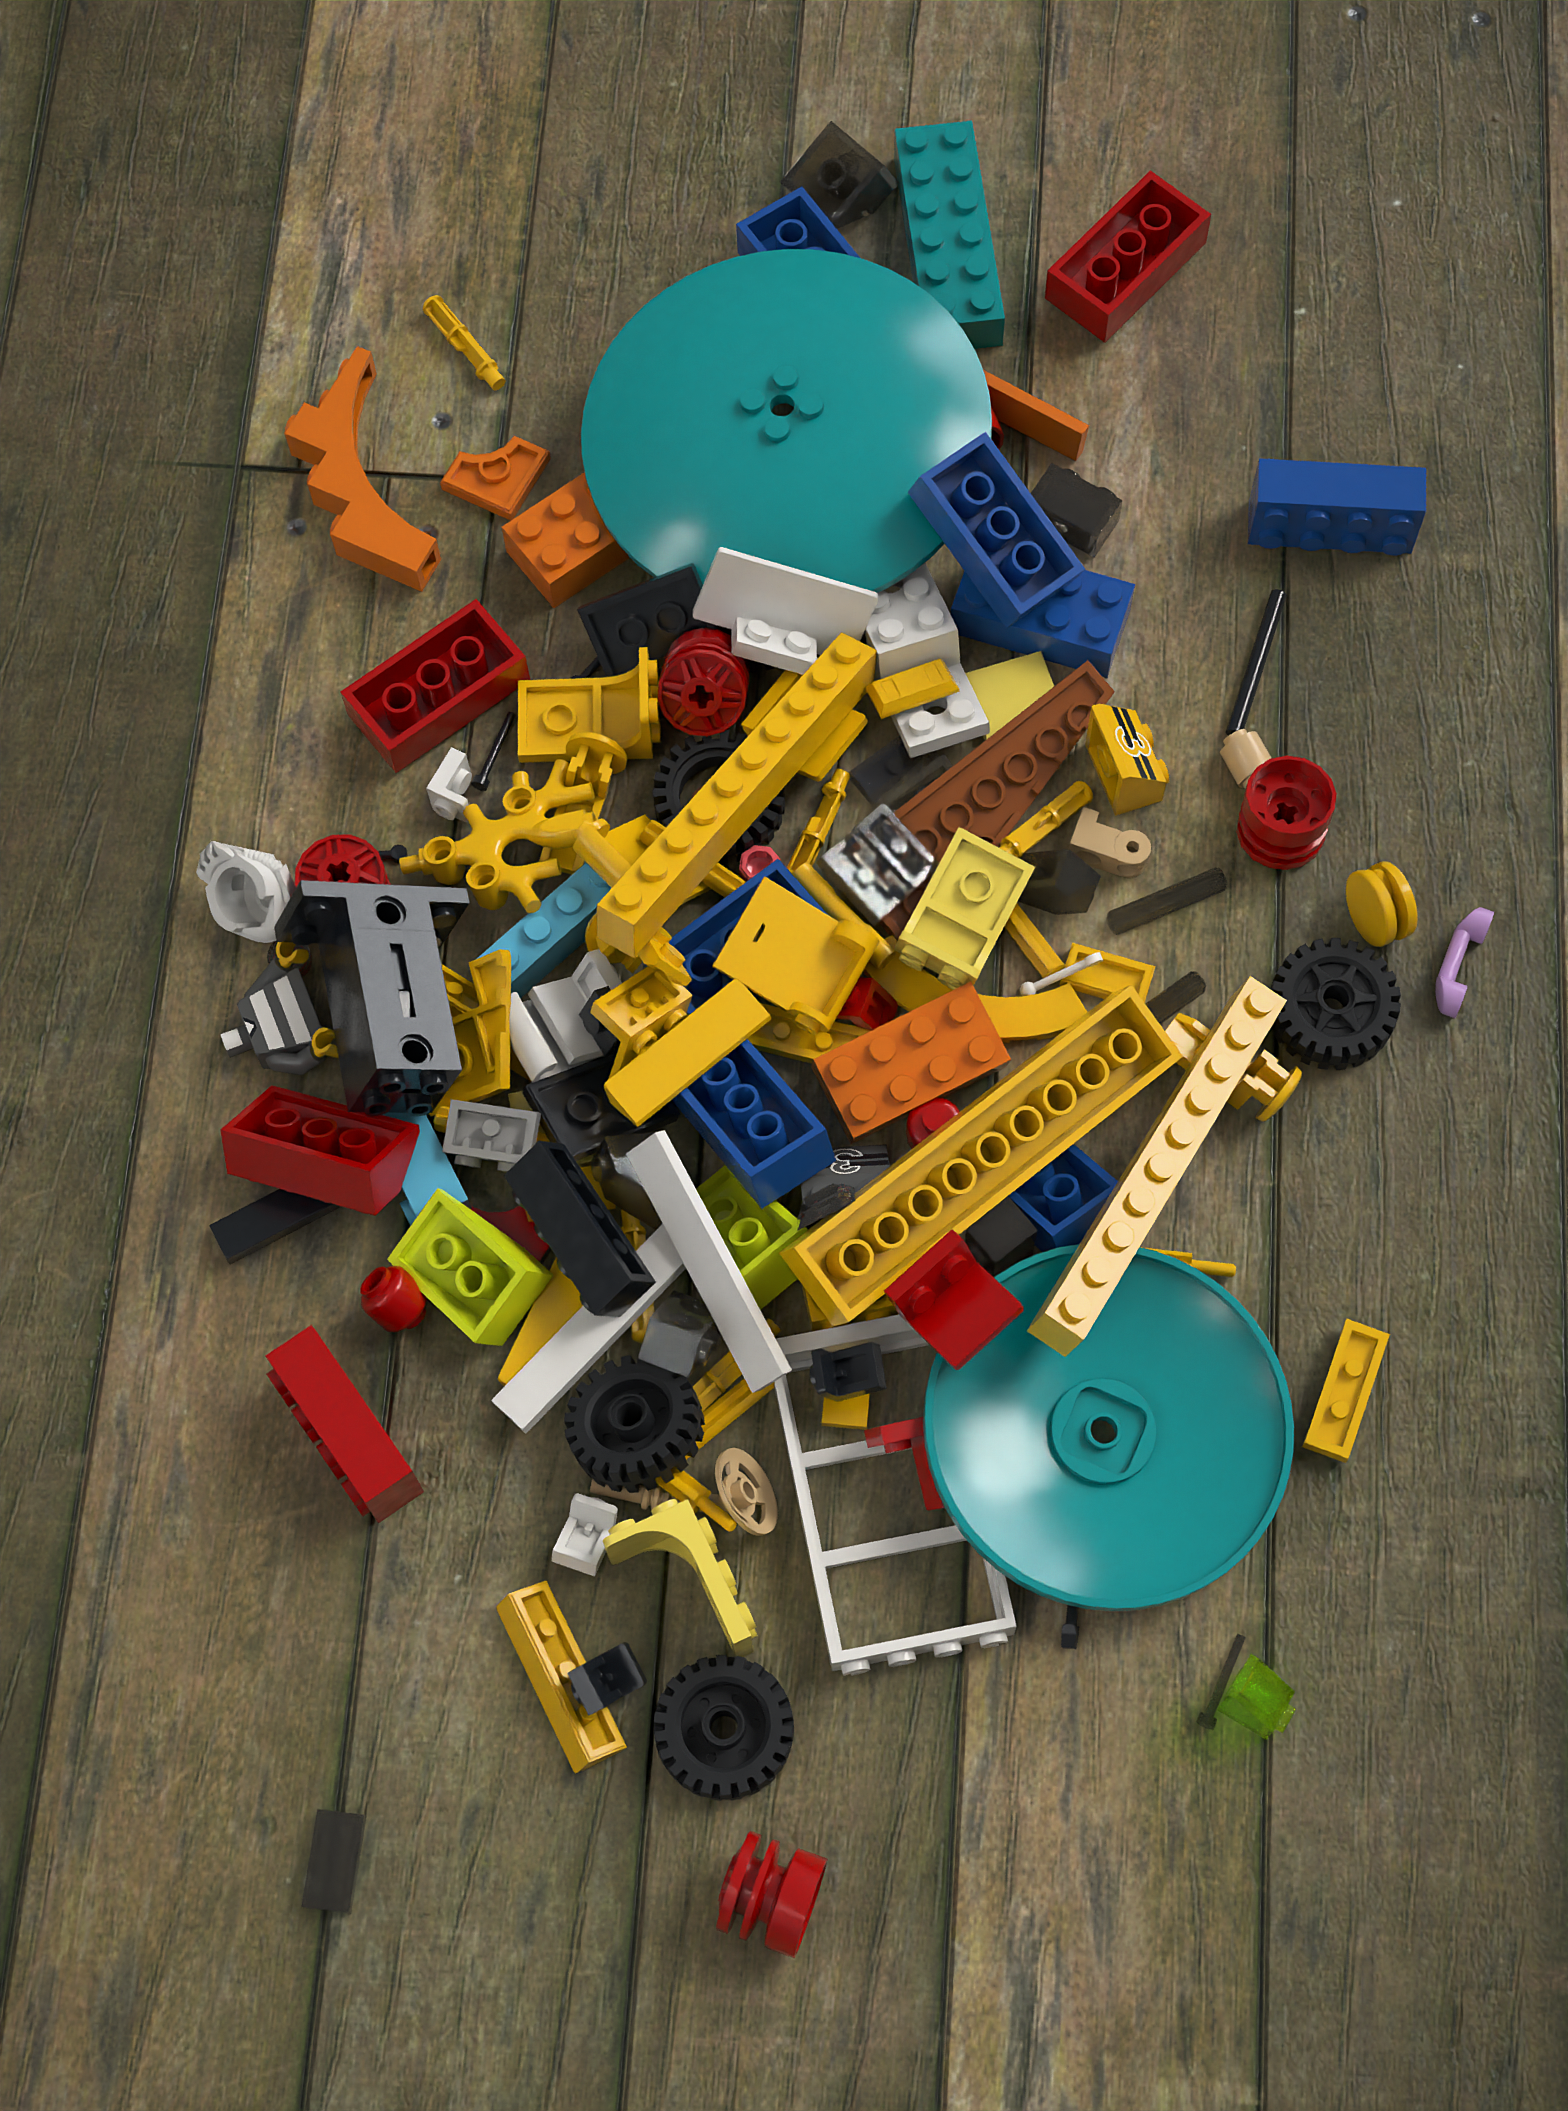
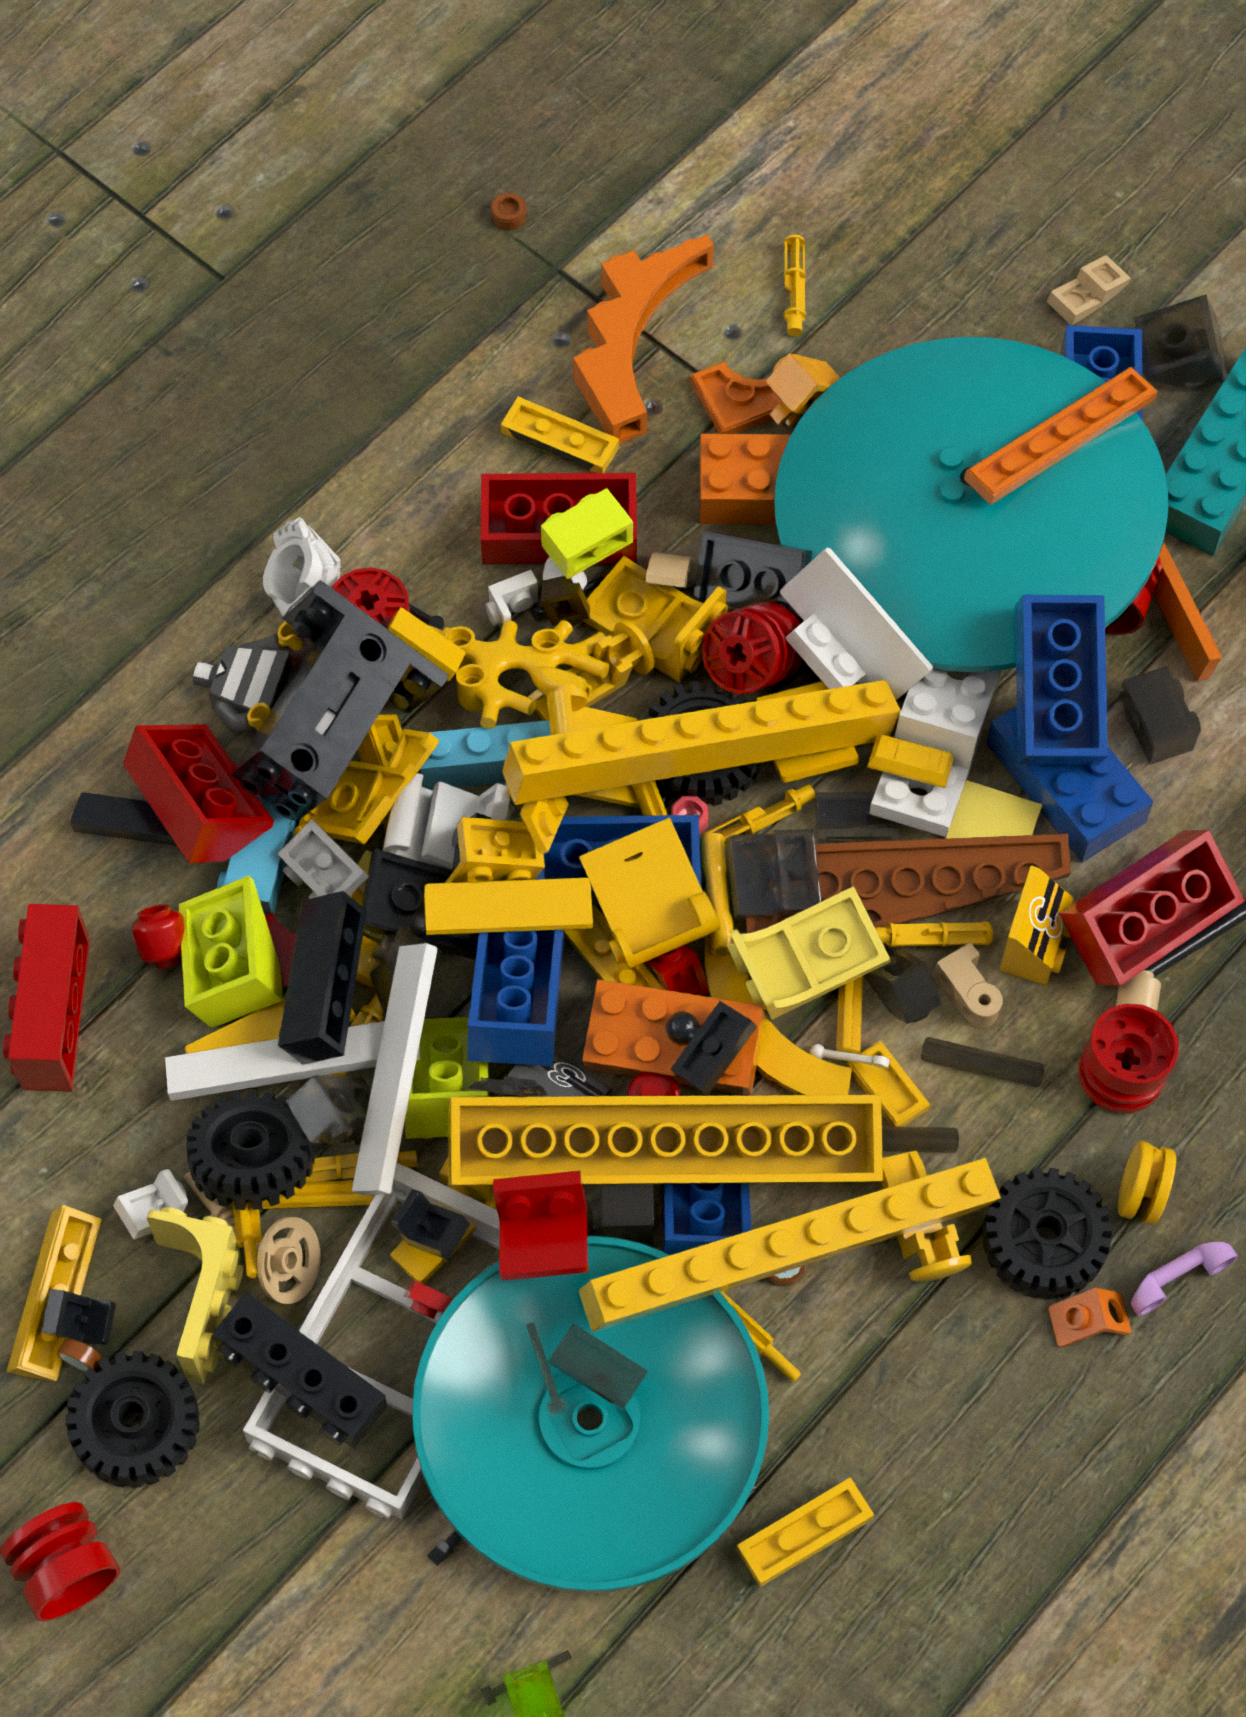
camera: 35 degrees right, 5 degrees down
none -> dark orange tile [57,1338,102,1372]
none -> black brick [213,1292,387,1449]
none -> yellow tile [387,607,466,681]
none -> dark orange tile [490,193,527,230]
none -> yellow plate [501,396,619,473]
none -> clear smoke piece [526,1323,568,1415]
none -> neon yellow brick [541,488,633,580]
none -> dark brown leg [541,557,590,626]
none -> clear smoke tile [548,1323,648,1411]
none -> tan slope [645,552,692,587]
none -> black plate [665,1001,757,1096]
none -> light orange brick [765,353,840,427]
none -> orange tile [964,367,1158,505]
none -> tan slope [1046,255,1131,325]
none -> orange bracket [1048,1287,1132,1347]
none -> red brick [1059,830,1245,986]

